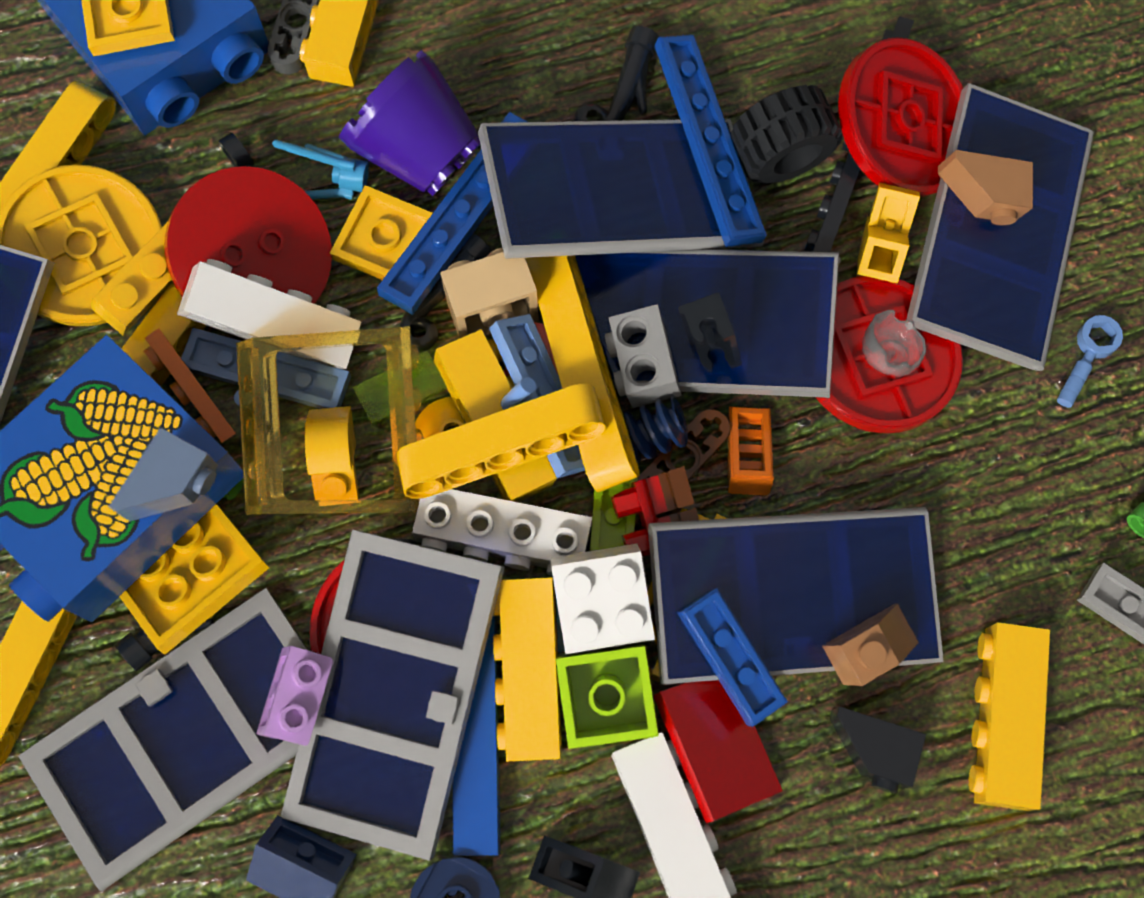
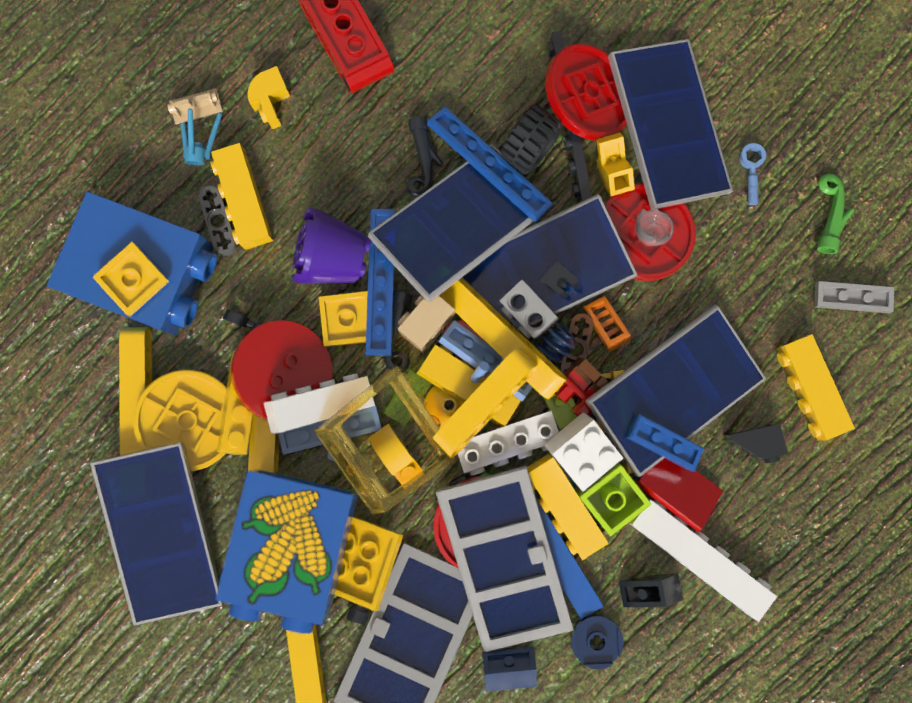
camera: 25 degrees left, 10 degrees up
sand blue slope [108,427,218,522] -> none
orange plate [144,328,236,443] -> none
lavender bracket [256,646,333,746] -> none
dark azure plant [272,140,369,200] -> none
medium nougat slope [822,604,919,686] -> none
medium nougat slope [938,150,1033,225] -> none

